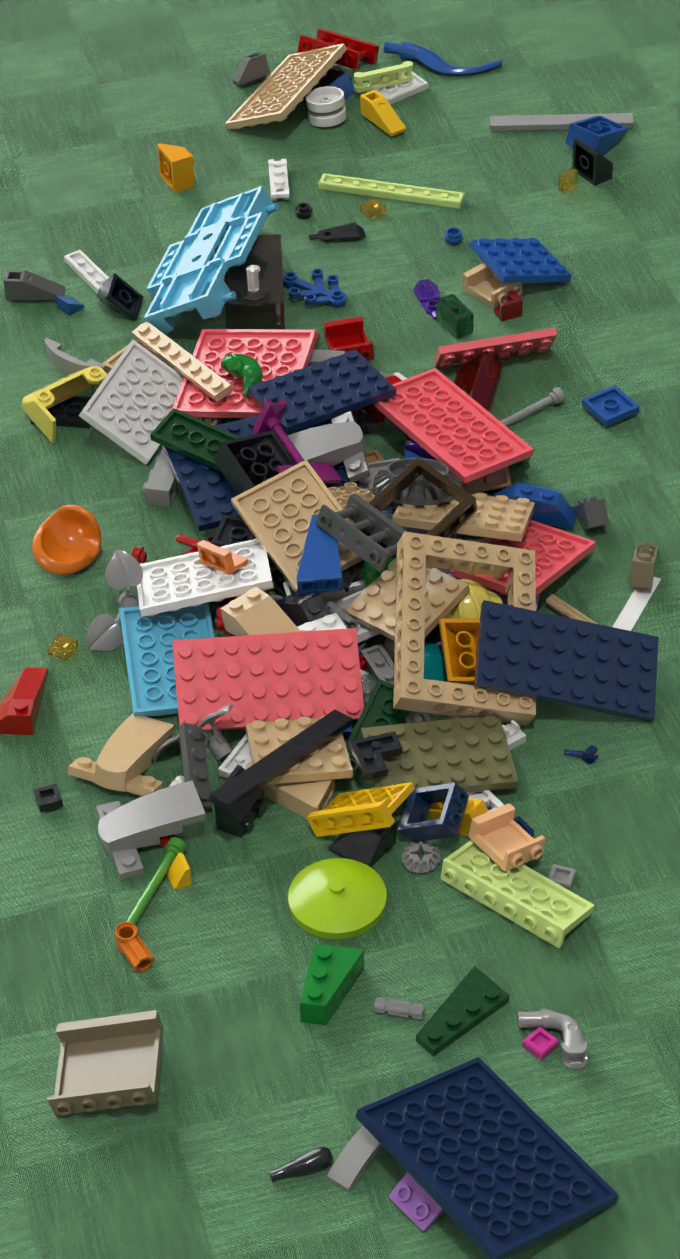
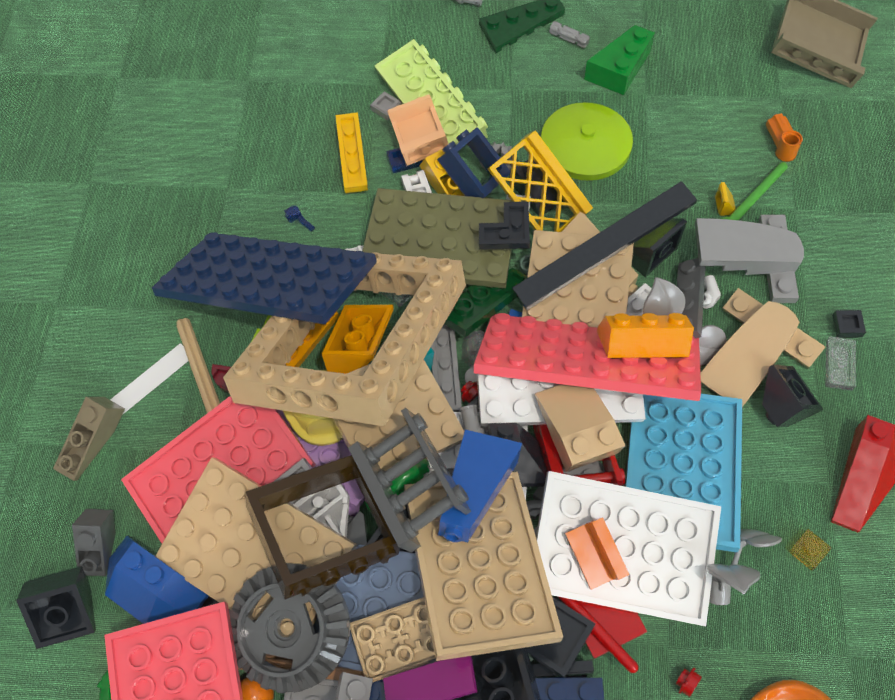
camera: 160 degrees left, 20 degrees up
none -> black slope [16,566,96,649]
none -> yellow plate [335,112,368,193]
none -> light orange slope [597,313,694,358]
none -> black slope [762,364,823,427]
none -> clear plate [825,336,856,391]

